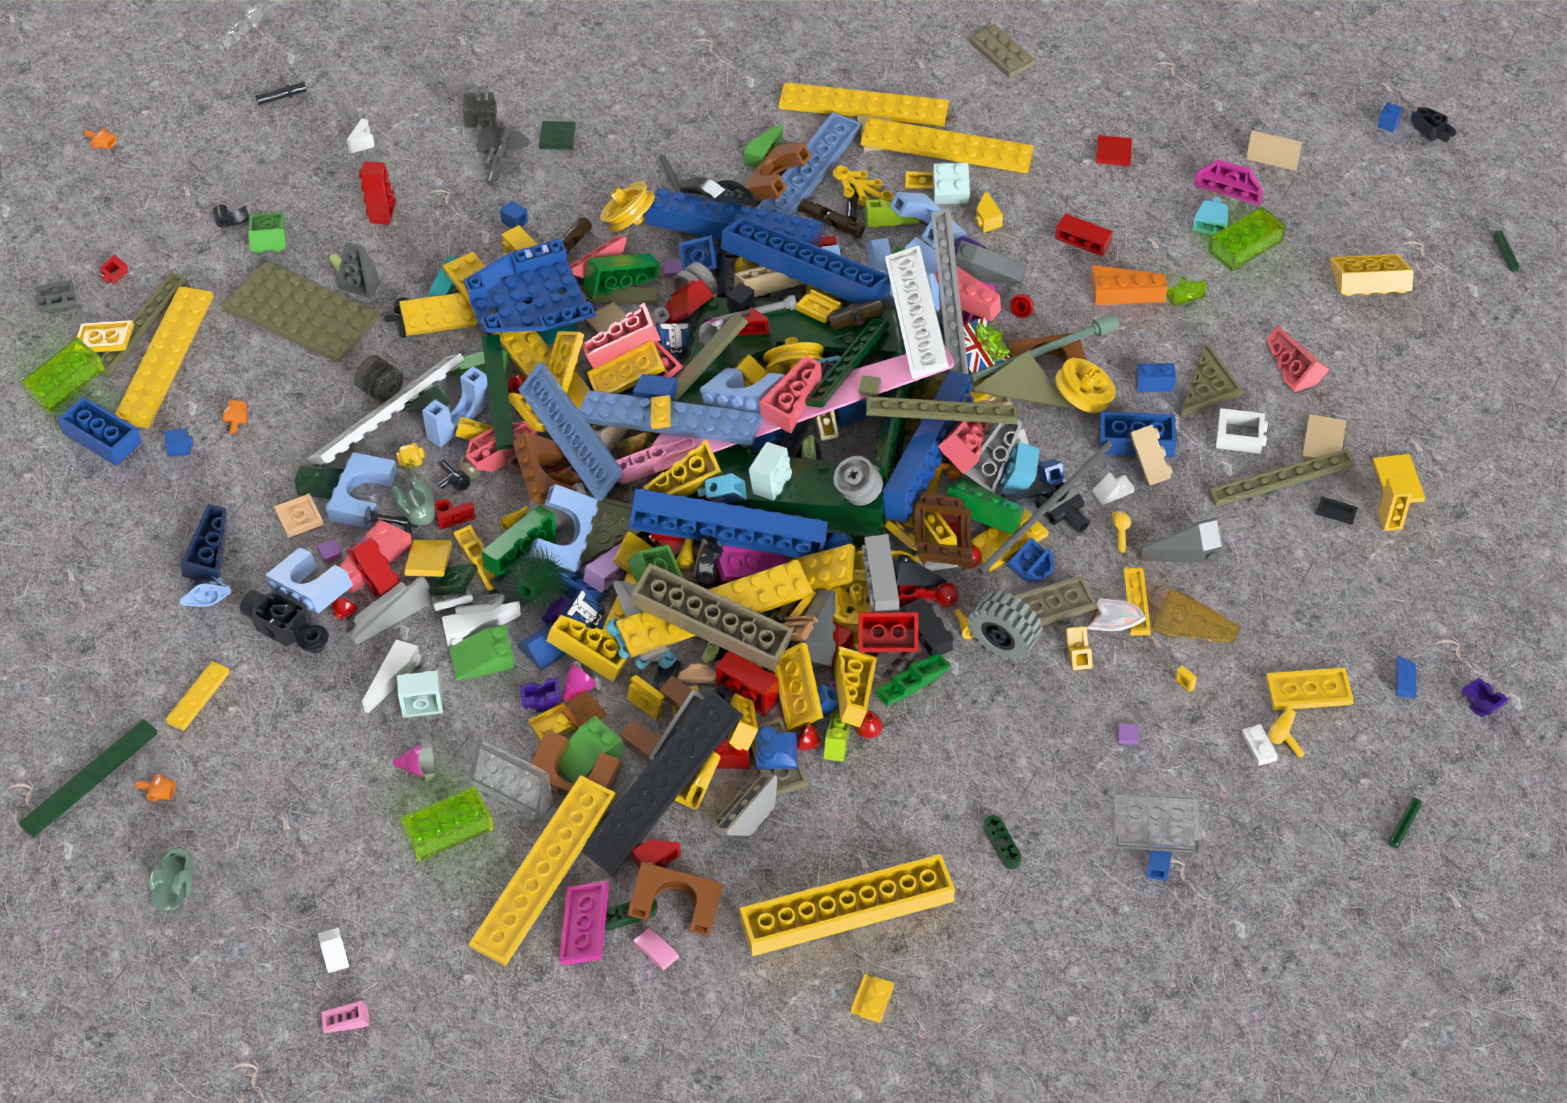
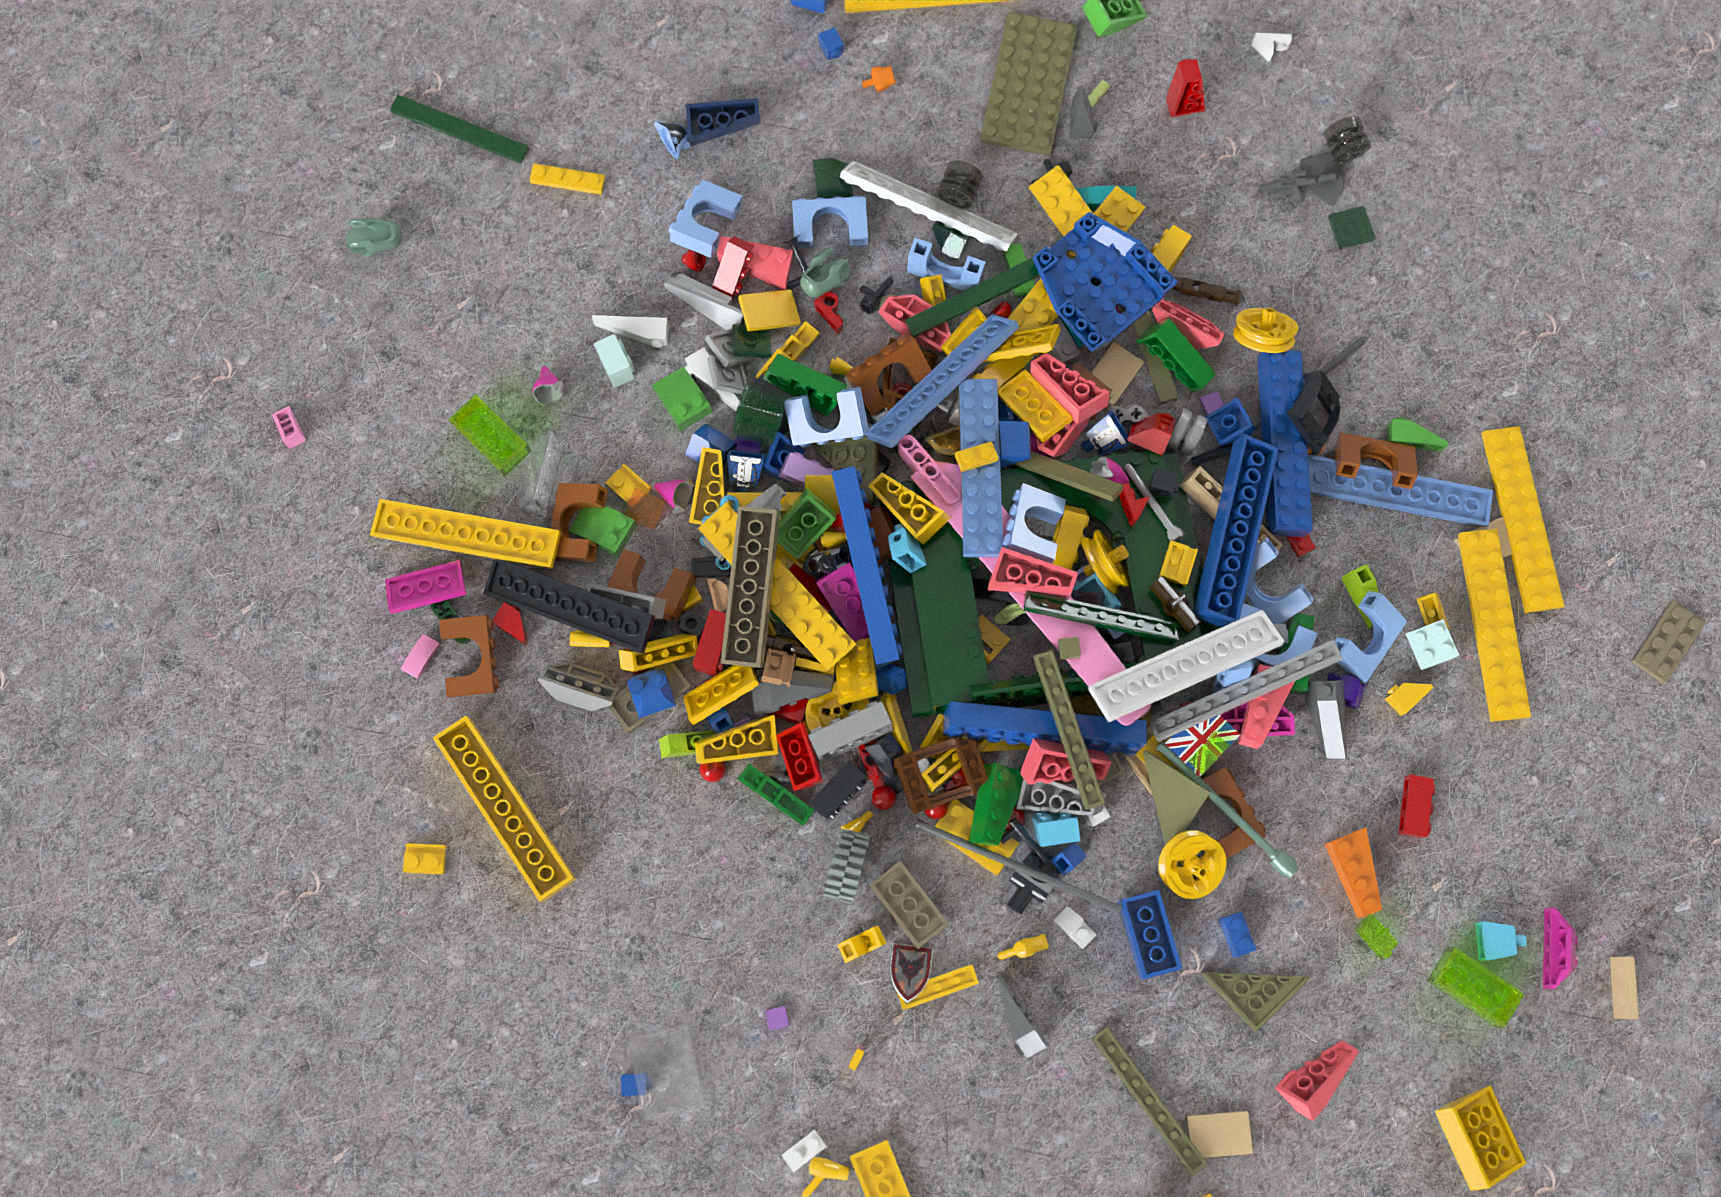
camera: 70 degrees right, 25 degrees up
orange piece [136,774,176,802] -> none
black brick [240,590,329,654] -> none
light nougat plate [274,494,324,538] -> none
medium lavender tile [317,539,342,563] -> none
white slope [318,928,349,973] -> none
yellow head [397,443,426,469] -> none
blue brick [500,200,528,228] -> none
dark purple cylinder [520,677,561,712] -> none
yellow plate [627,675,665,720] -> none
light aqua brick [749,442,792,501] -> none
red brick [797,724,821,751] -> none
dark brown piece [798,198,865,238] -> none
yellow plant [833,165,894,206] -> none
light grey wheel [833,456,883,506] -> none
black pin [846,183,859,222] -> none
dark green beam [984,815,1021,869] -> none
blue slope [1007,537,1055,582] -> none
red brick [1010,294,1034,318] -> none
red tile [1096,135,1132,166] -> none
tan brick [1129,425,1173,486] -> none
clear yellow wedge [1153,588,1241,644] -> none
white window [1216,408,1268,454] -> none
black tile [1316,496,1358,525] -> none

